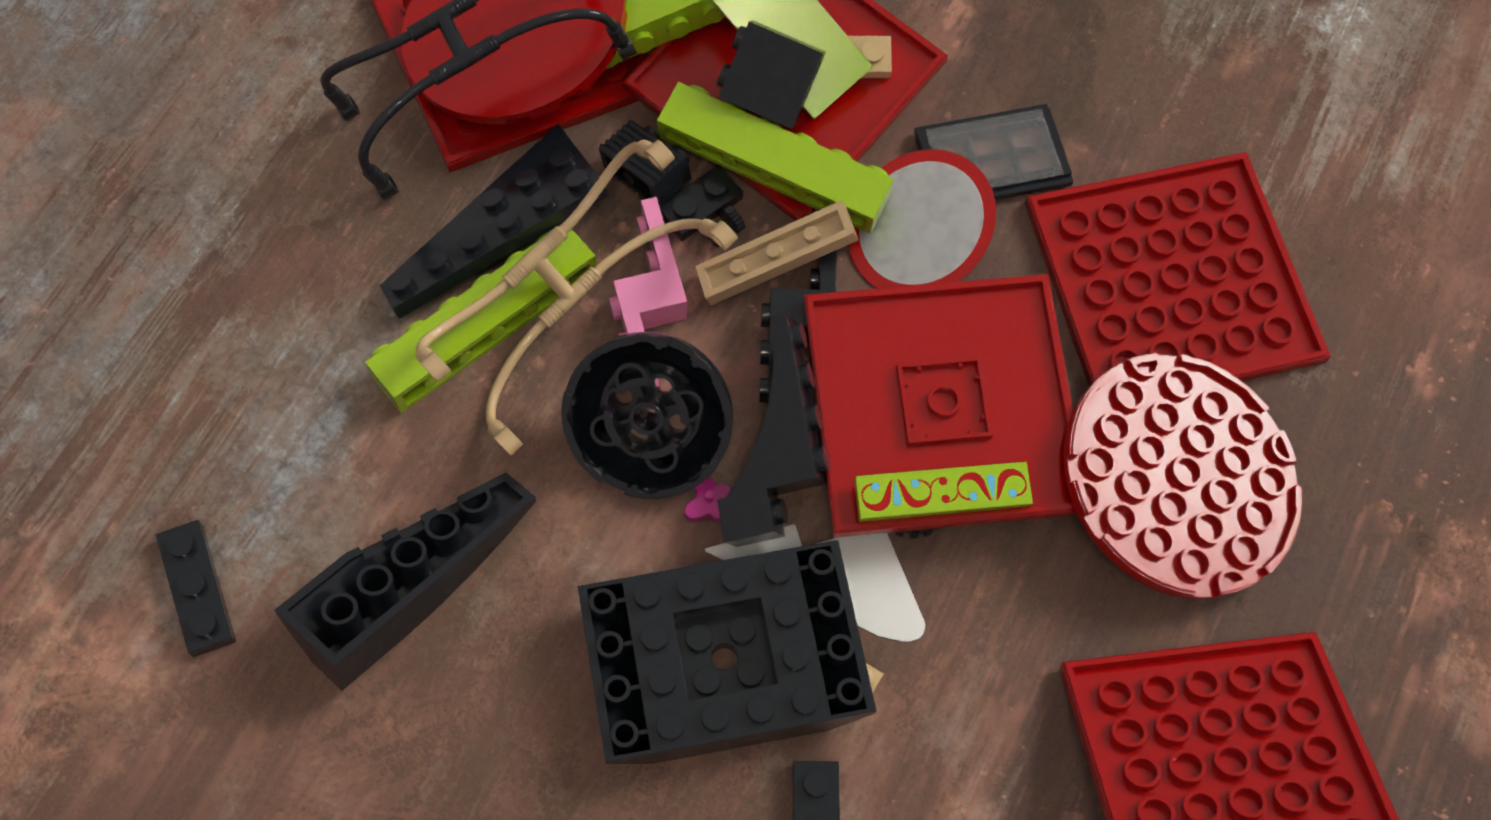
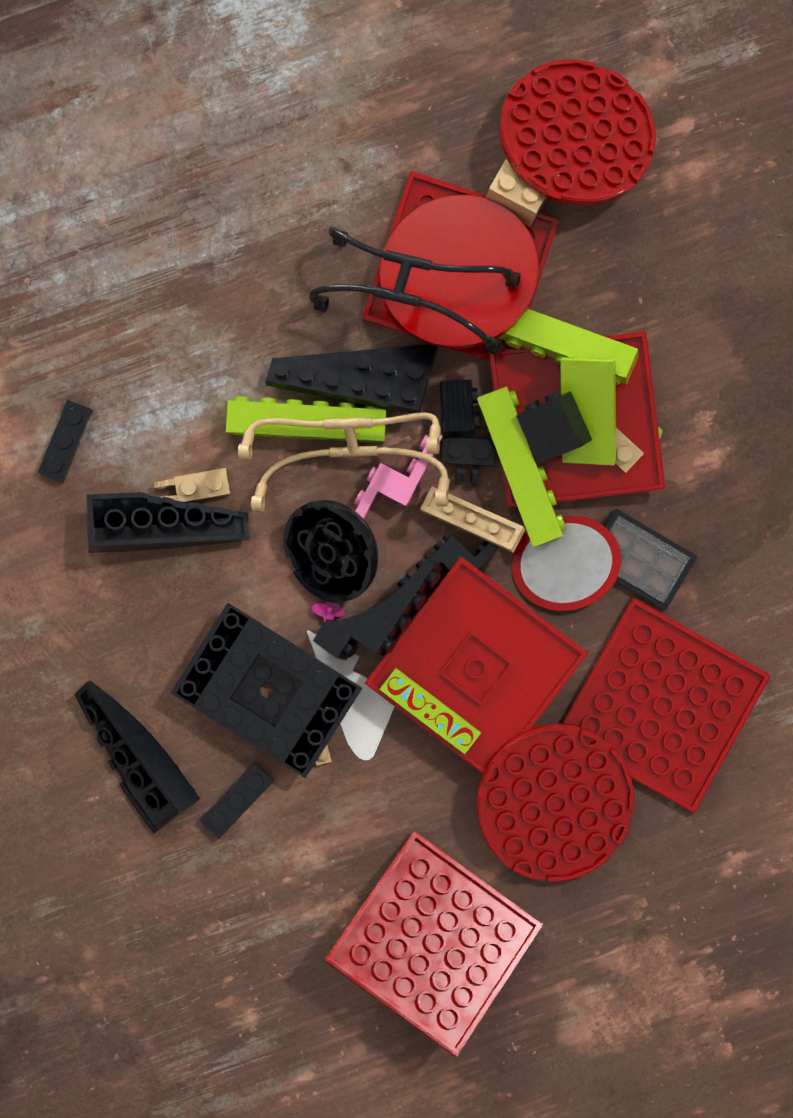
camera: 45 degrees right, 20 degrees up
none -> tan hinge [154,468,231,502]

